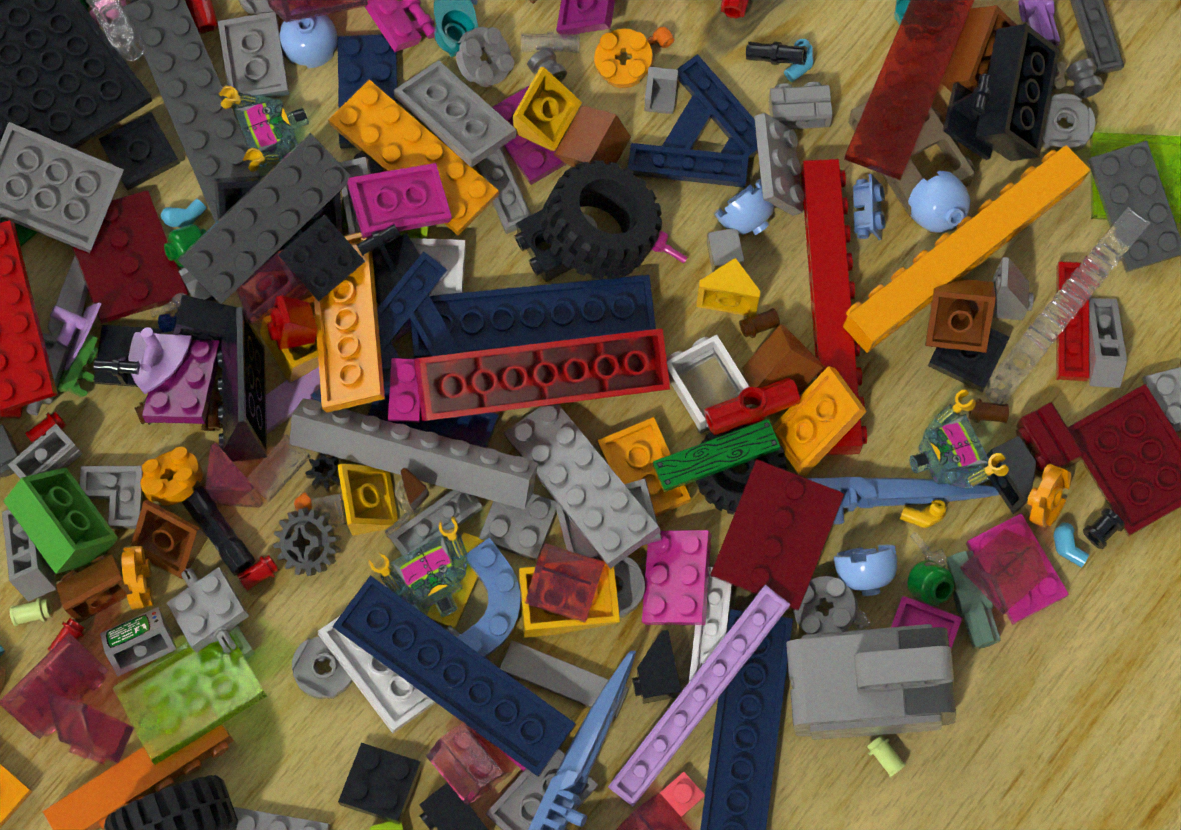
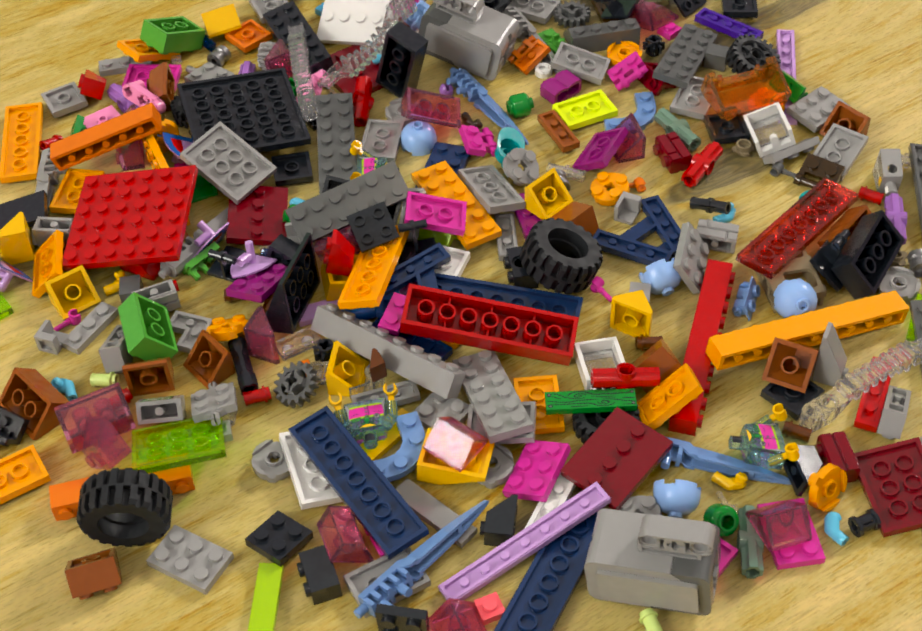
camera: 20 degrees right, 25 degrees down
light orange plate [122,546,154,610] -> none

